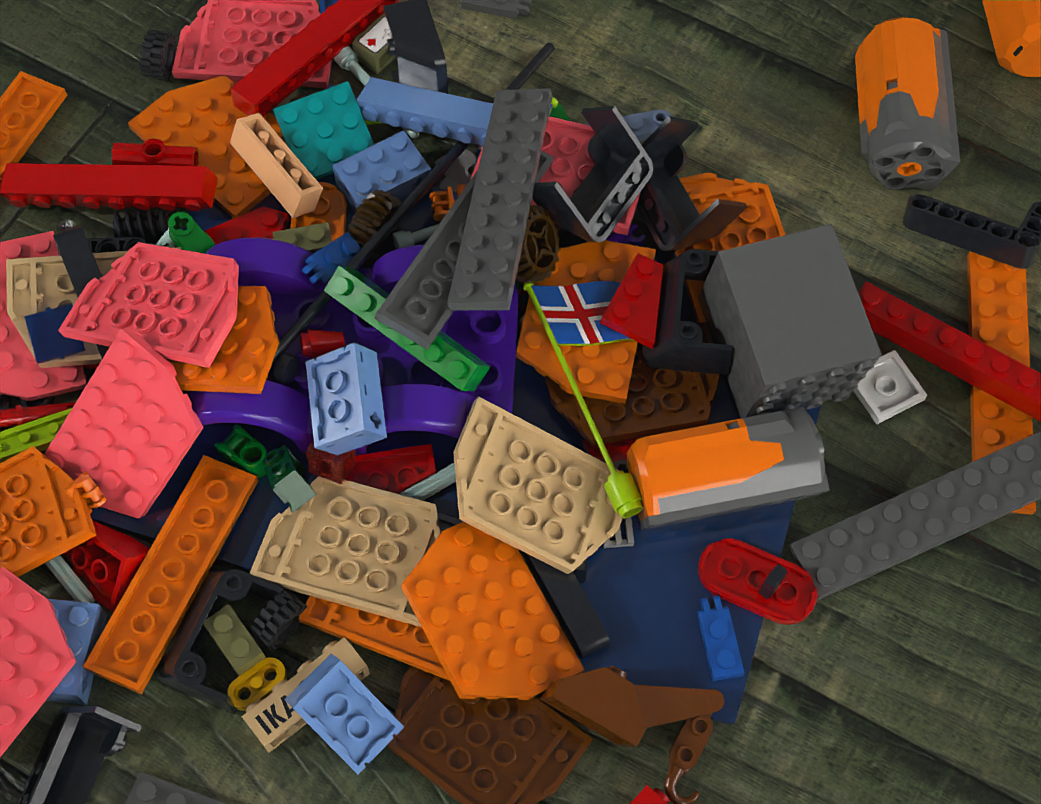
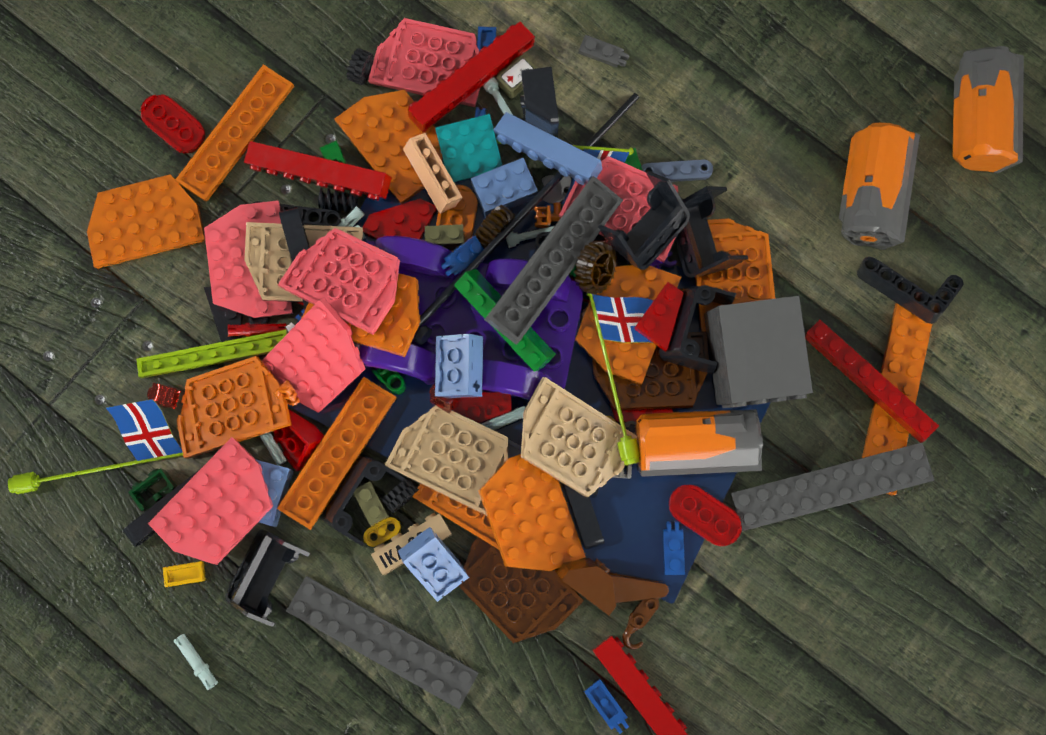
camera: 10 degrees right, 15 degrees up
clear blue piece [24,303,86,364] -> none
red piece [112,138,199,166] -> none
green piece [168,212,216,254] -> none
dark green window [264,444,317,513] -> none
red cone [300,329,345,359] -> none
dark grey plate [447,88,552,310] -> none
black tile [759,563,788,599] -> none
white plate [853,350,927,424] -> none

